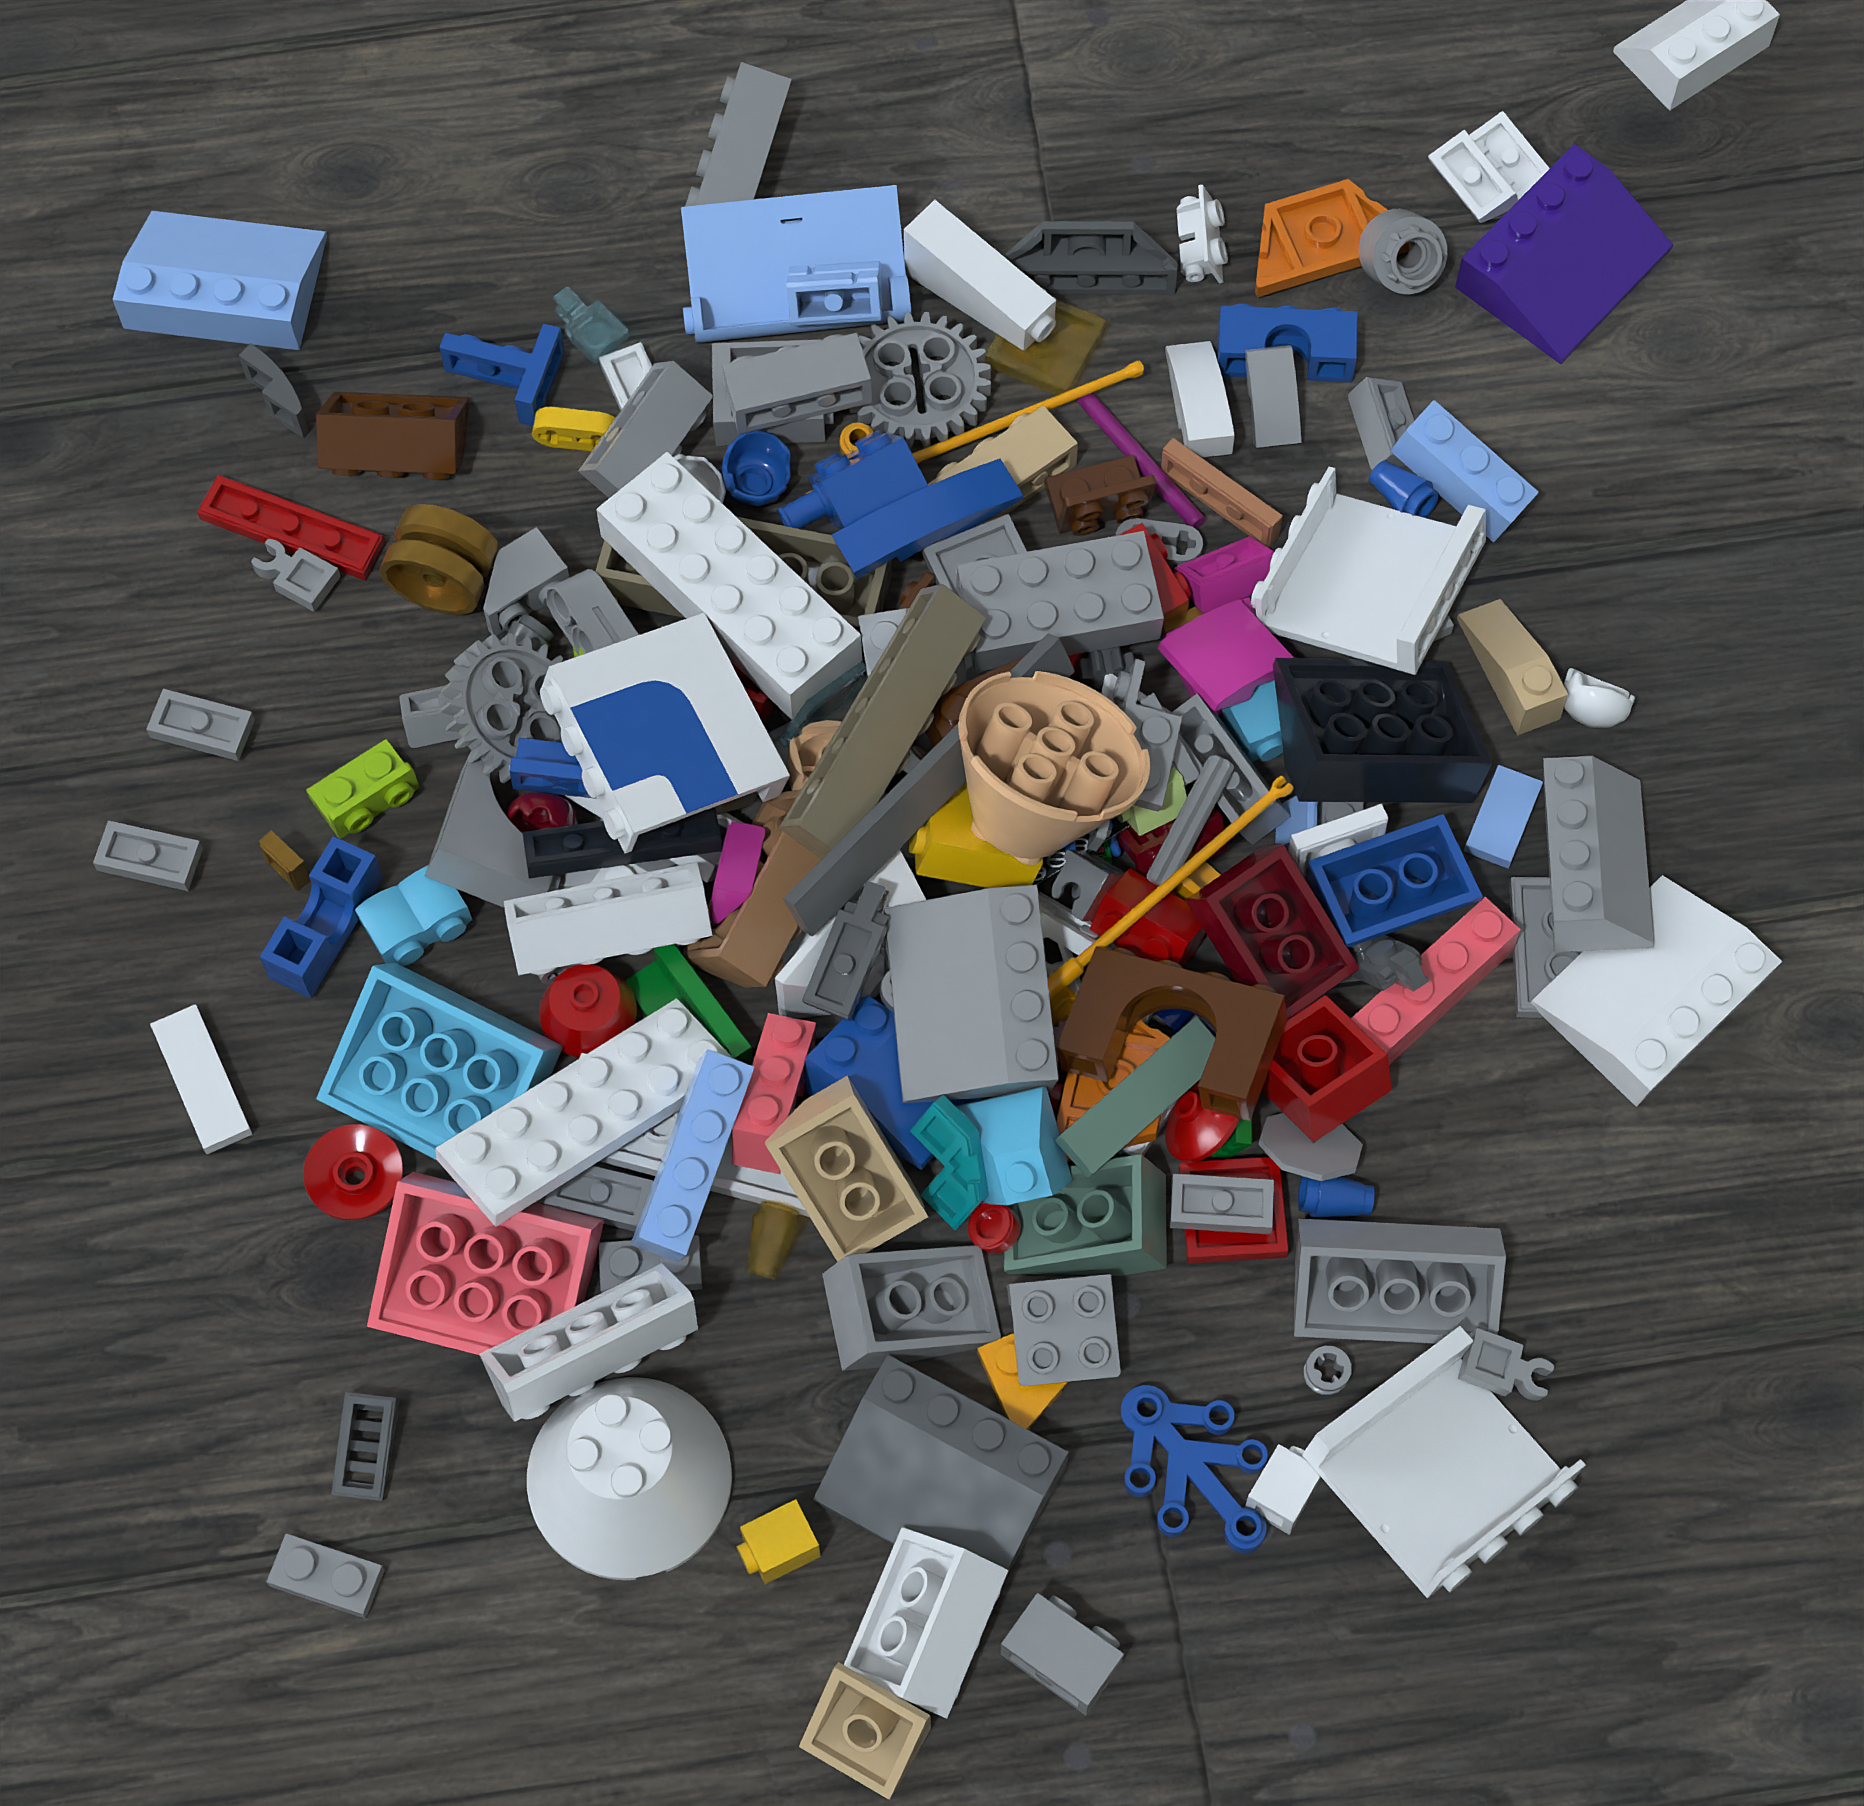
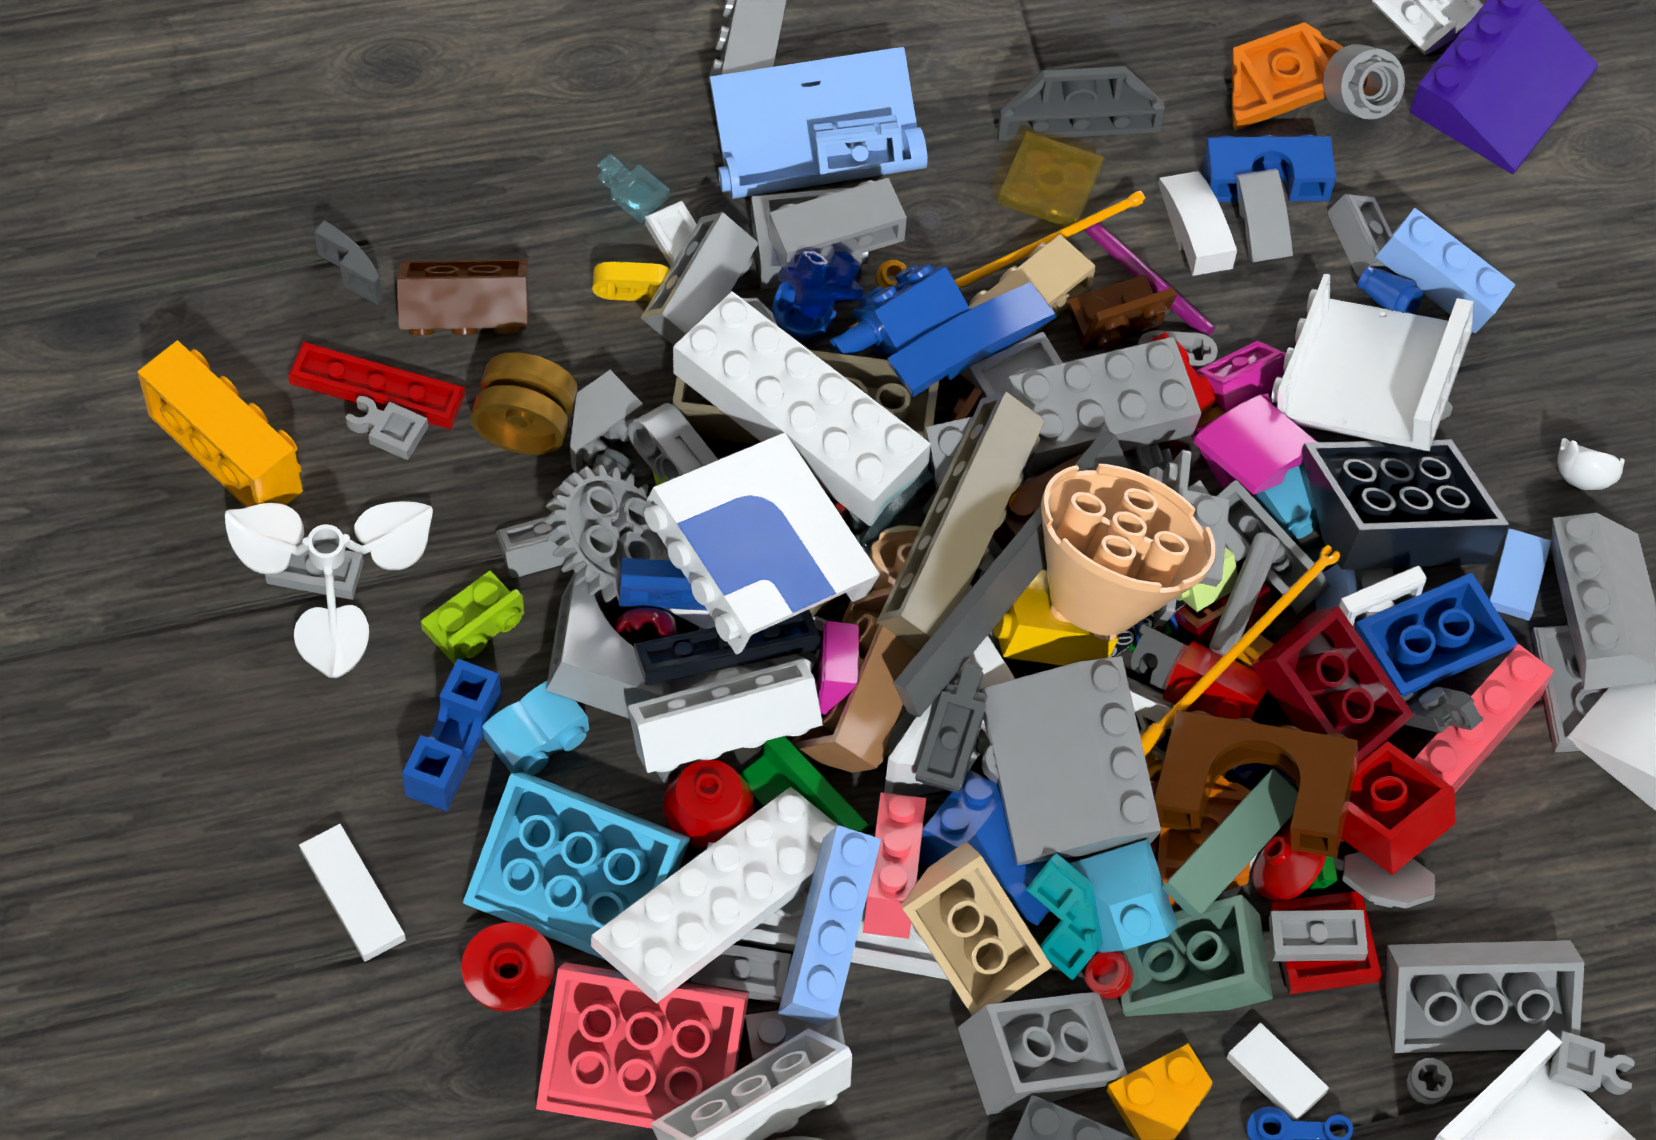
camera: 10 degrees left, 5 degrees down
light grey plate [93,820,203,891] -> none
light blue slope [113,211,327,350] -> none
pearl gold tile [259,830,311,891] -> none
blue bracket [439,323,565,426] -> none
clear yellow cone [746,1201,800,1279] -> none
light grey gear [849,312,991,449] -> none
white slope [904,200,1056,351] -> none
light grey bracket [1007,1274,1121,1386] -> none
nougat tile [1161,438,1283,548] -> none
white hinge [1176,184,1228,284] -> none
blue cone [1298,1176,1375,1218] -> none
tan slope [1457,599,1568,736] -> none
none -> light orange brick [137,340,303,508]
none -> white plant [225,501,433,678]
none -> clear blue hips [778,251,864,318]
none -> white tile [1227,1023,1329,1121]

